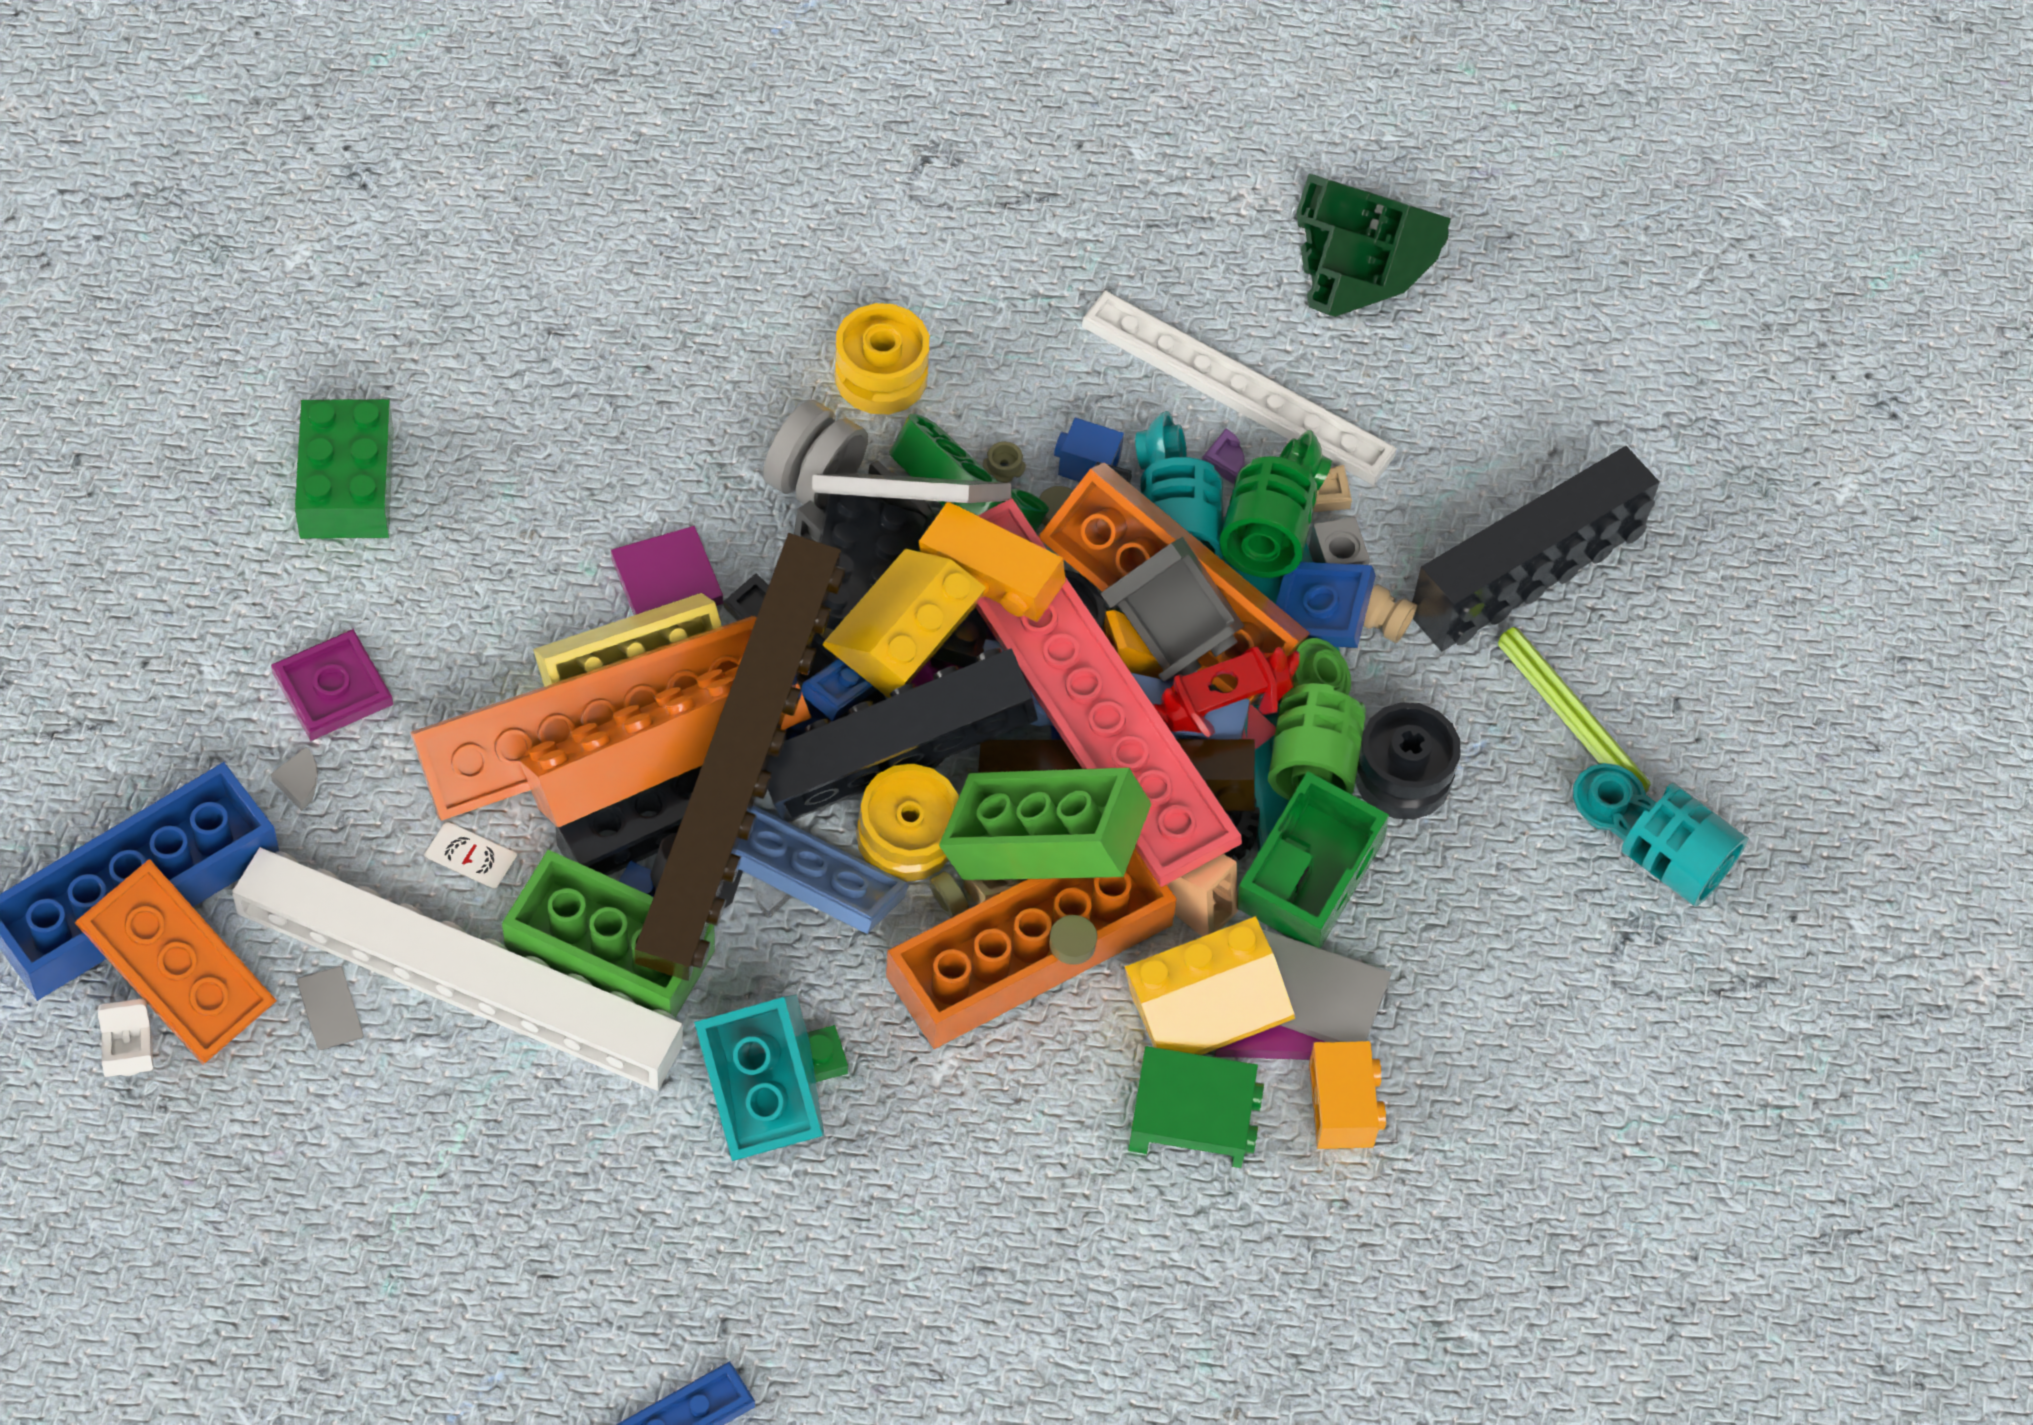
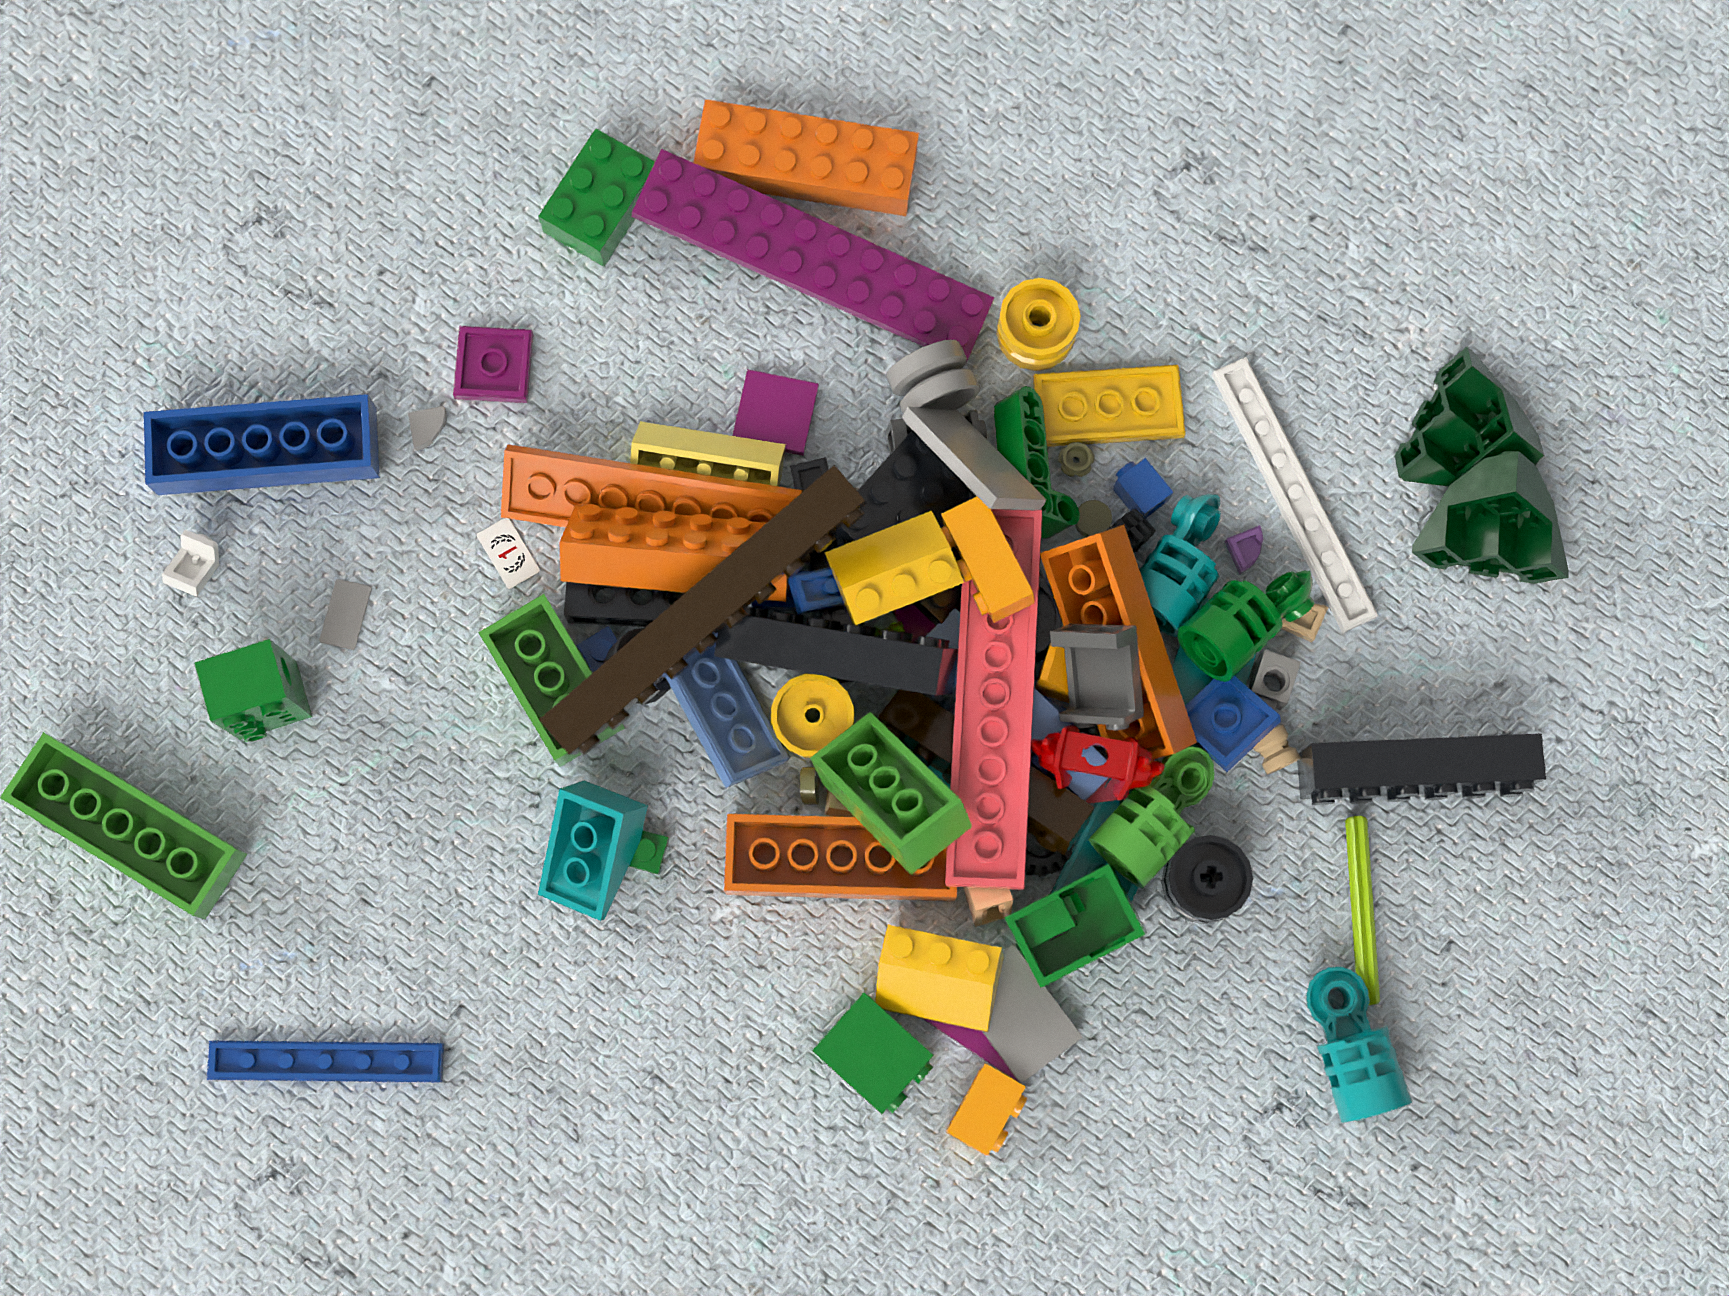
camera: 35 degrees right, 20 degrees up
orange tile [75,859,277,1065] -> none
white brick [232,847,683,1091] -> none
olive tile [1049,915,1097,965] -> none
none -> bright green brick [0,732,247,920]
none -> green piece [194,639,313,742]
none -> magenta plate [632,149,995,363]
none -> orange brick [693,99,919,216]
none -> yellow tile [1033,365,1186,447]
none -> dark green brick [1412,451,1569,584]

